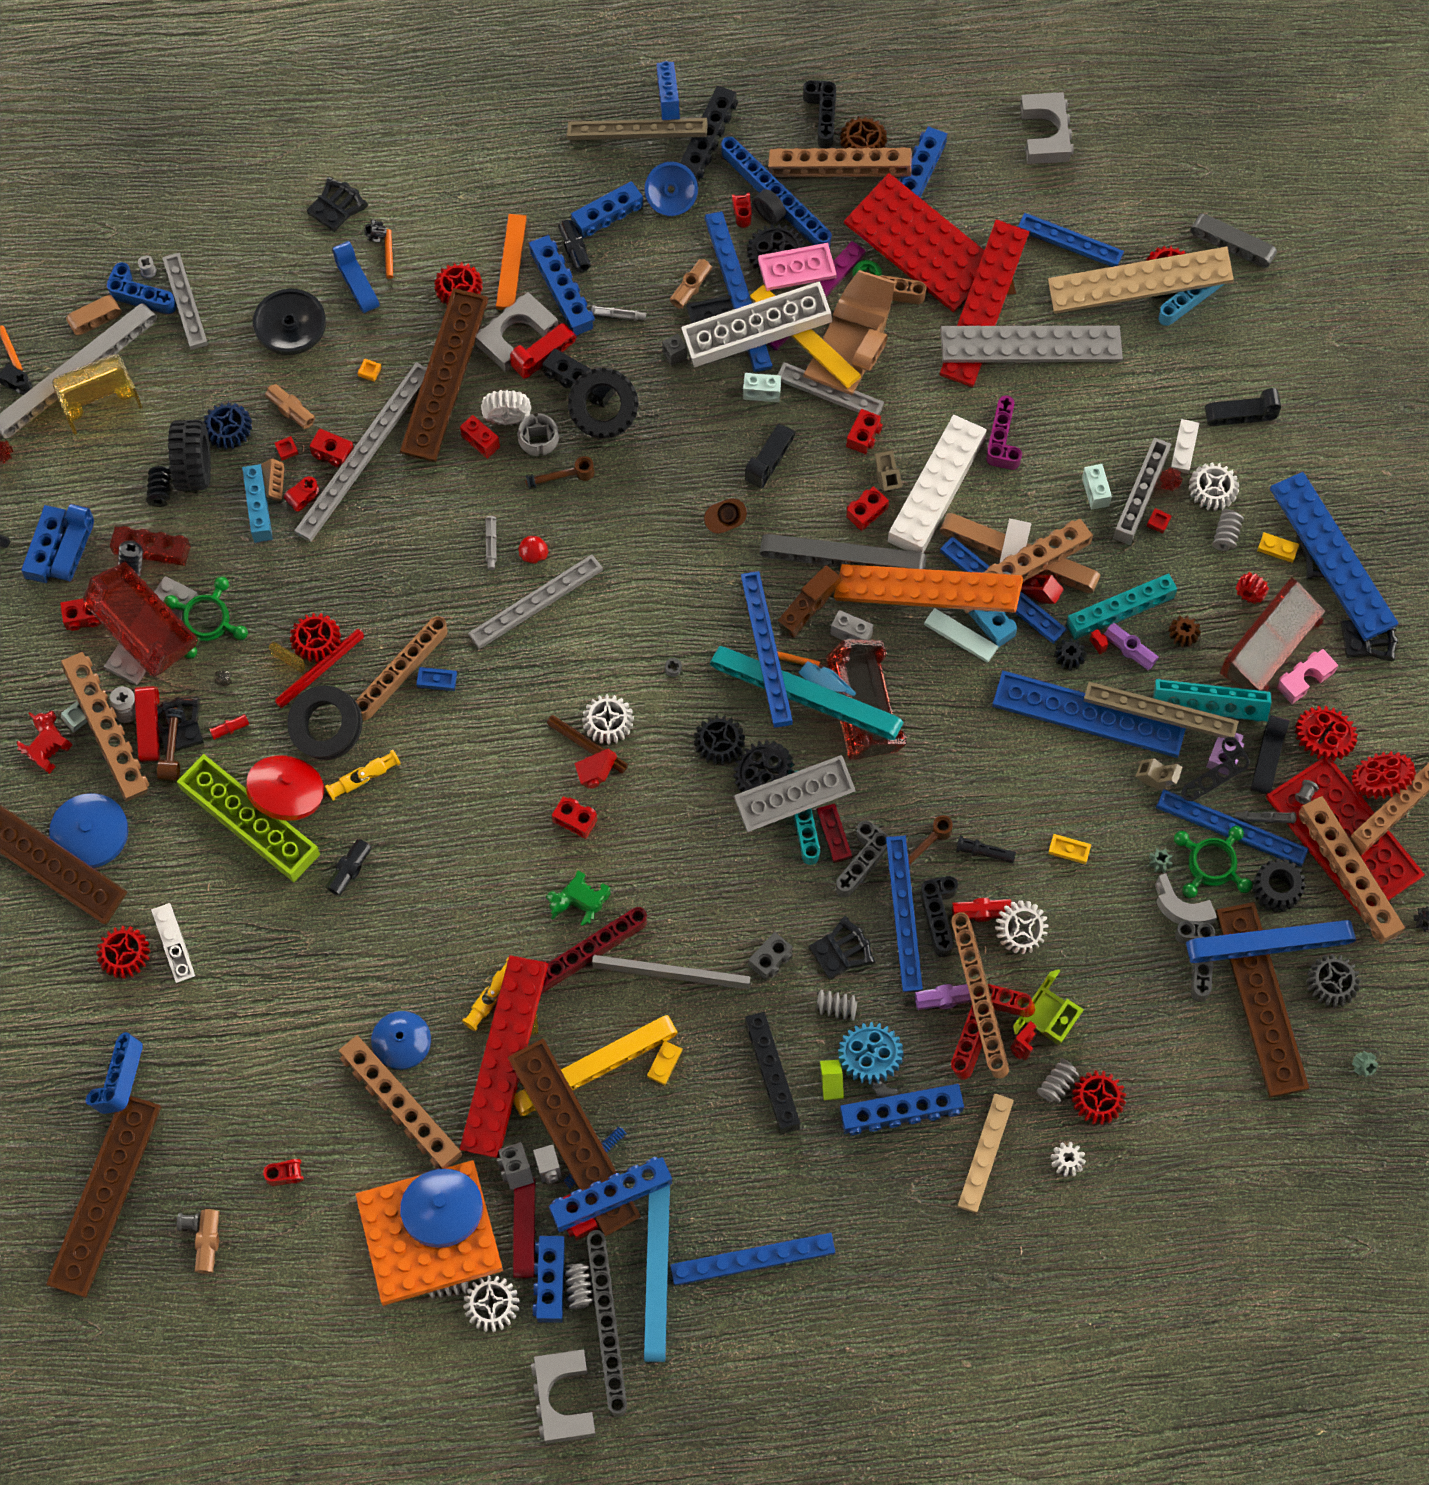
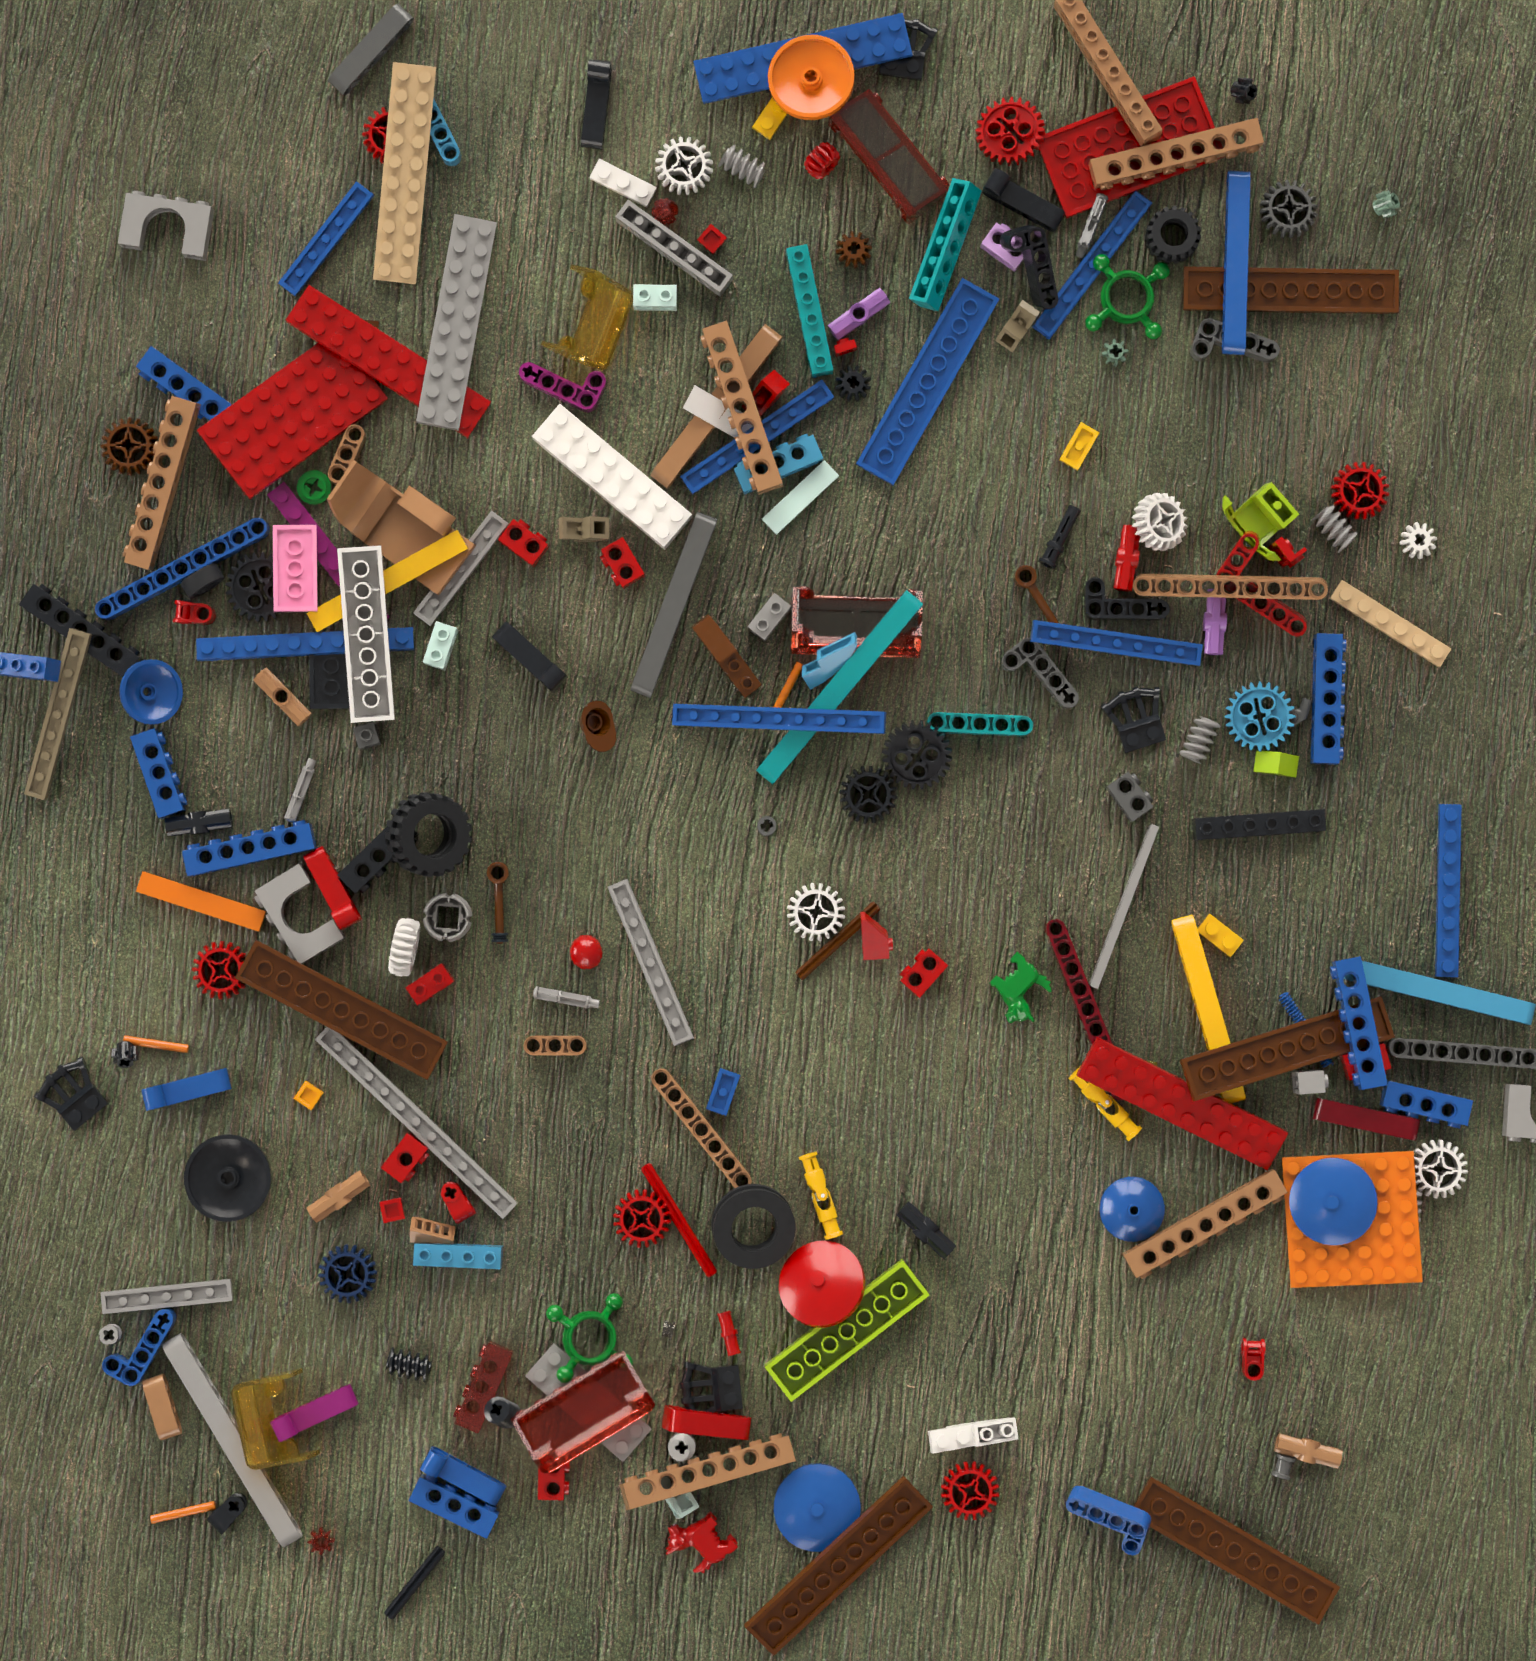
camera: 80 degrees left, 20 degrees up
reddish brown piece [157,708,183,781] -> none
black tyre [168,419,211,491] -> none
clear yellow tile [269,641,305,673] -> none
dark grey brick [497,1142,534,1190] -> none
light grey piece [564,1264,594,1309] -> none
light grey plate [733,755,856,832] -> none
black beam [803,80,836,149] -> none
dark red plate [816,803,852,863] -> none
orange plate [834,564,1023,613] -> none
dark tan plate [1084,682,1239,741] -> none
light grey arch [1155,874,1217,924] -> none
bright pink arch [1277,649,1338,704] -> none
dark grey bush [1295,780,1319,805] -> none
red gear [1351,751,1416,799] -> none
none -> magenta beam [270,1384,359,1442]
none -> medium nougat beam [523,1035,587,1055]
none -> clear yellow windscreen [541,264,633,370]
none -> orange dish [768,35,855,120]

